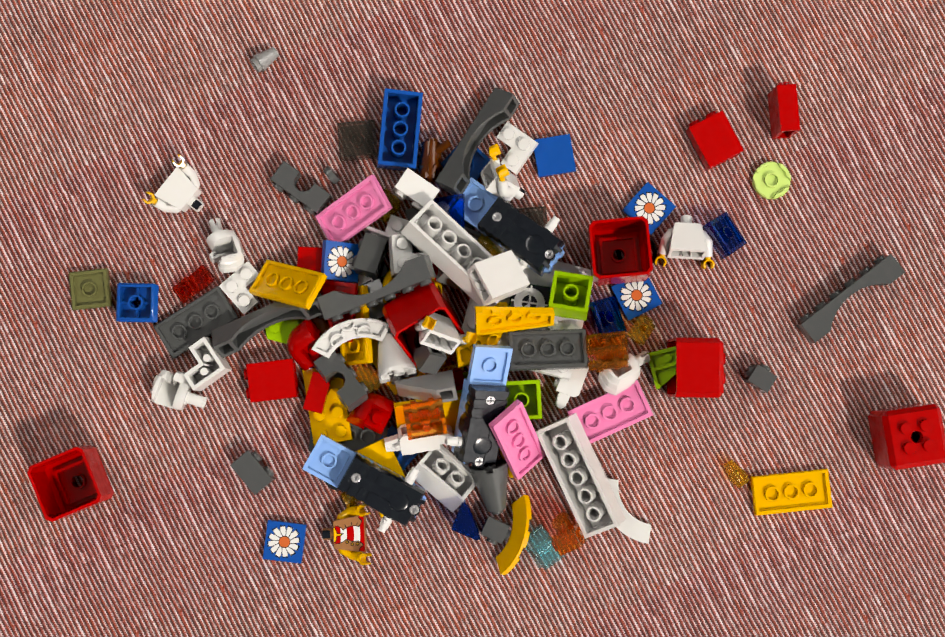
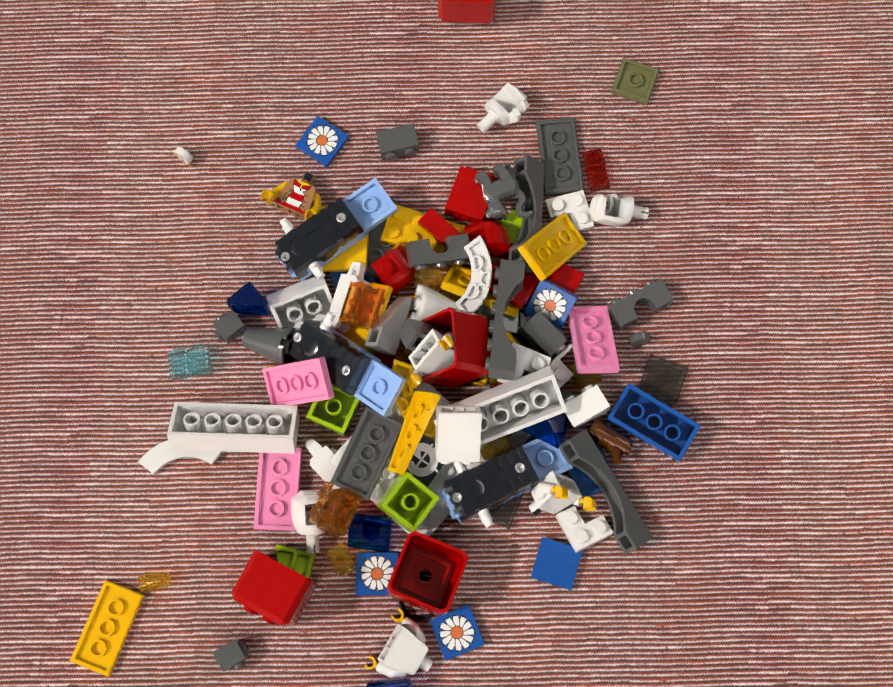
camera: 120 degrees right, 10 degrees down
blue brick [116,283,159,323] -> none
white torso [142,154,204,213] -> none
white brick [183,336,232,391] -> none
light grey cone [250,47,279,73] -> none
yellow tile [496,495,532,575] -> none
clear orange brick [551,512,589,556] -> none
none -> dark grey animal [474,163,534,221]

